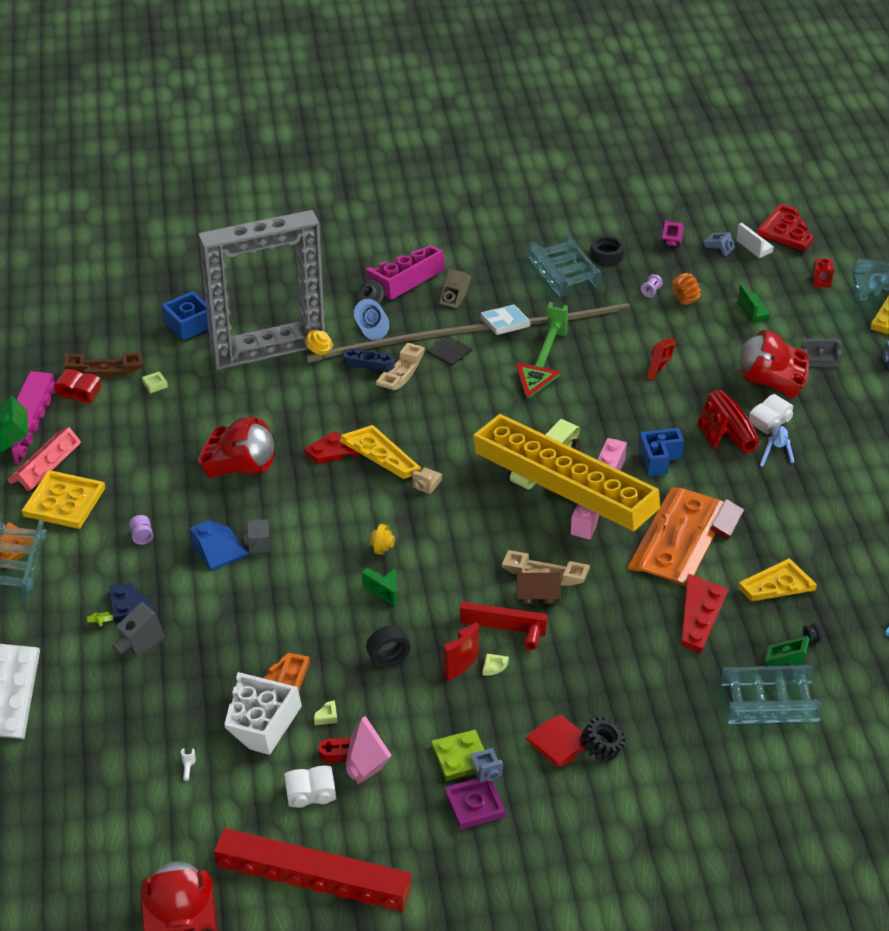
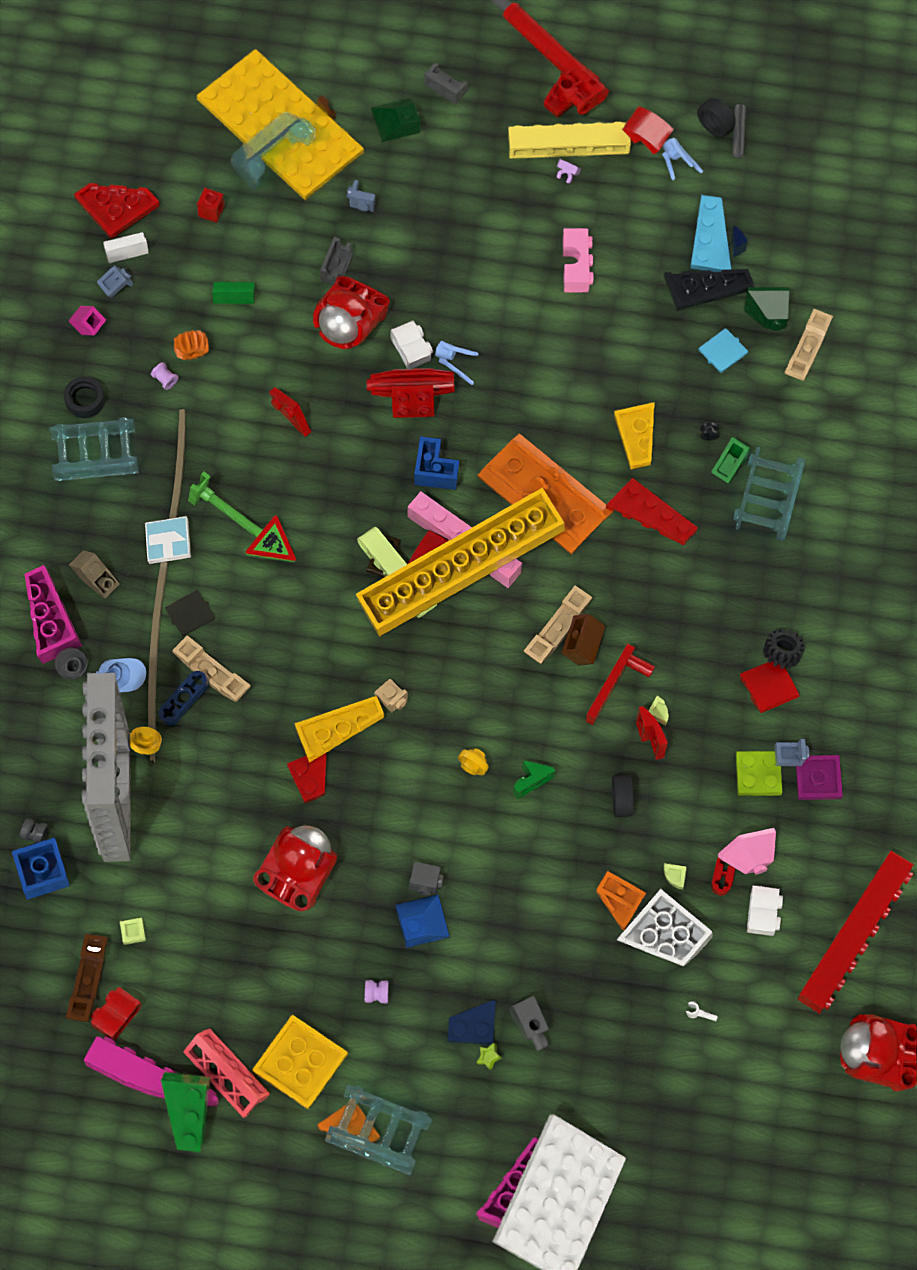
camera: 75 degrees left, 25 degrees up
tile [710,499,744,540] -> none

